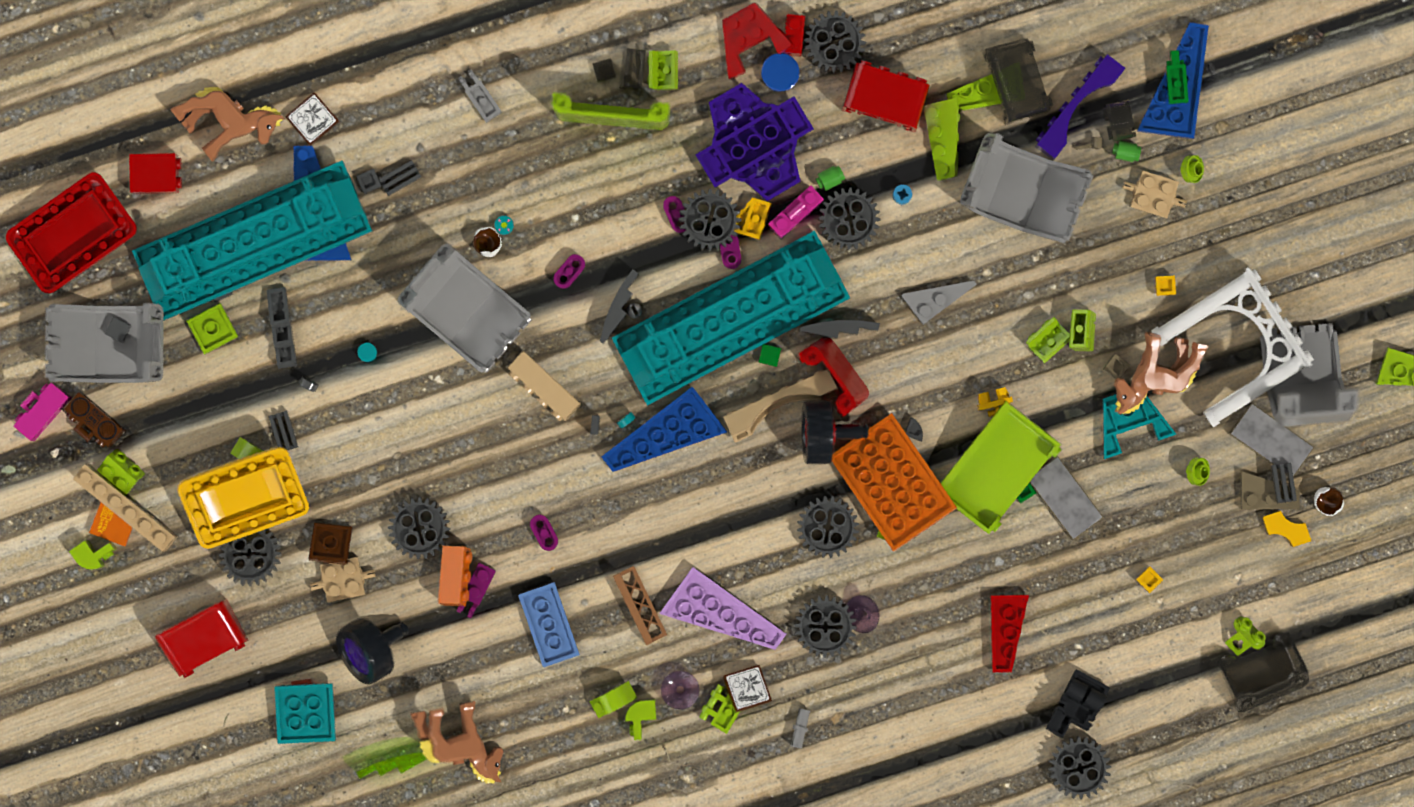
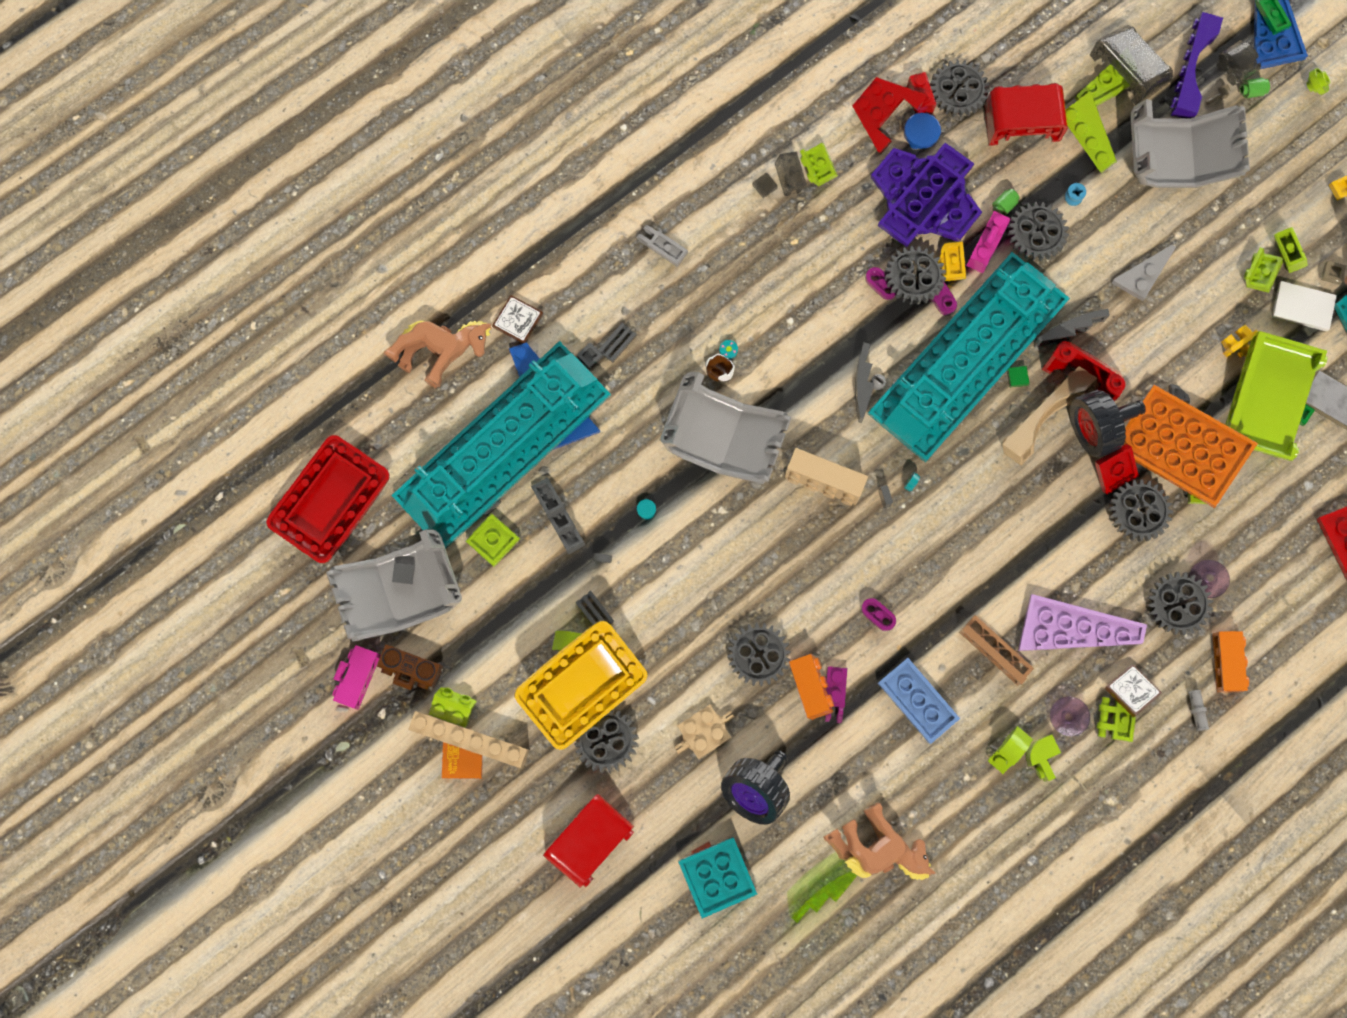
camera: 15 degrees left, 10 degrees down
lime brick [69,540,117,569] -> none
red brick [129,153,182,194] -> none
reddish brown tile [308,522,353,565] -> none
lime windscreen [552,93,670,130] -> none
magenta plate [554,254,585,289] -> none
blue wing [601,387,727,472] -> none
tan plate [1122,170,1187,218] -> none
none -> red plate [1095,444,1139,494]
none -> orange brick [1212,631,1249,692]
none -> white tile [1272,281,1337,332]

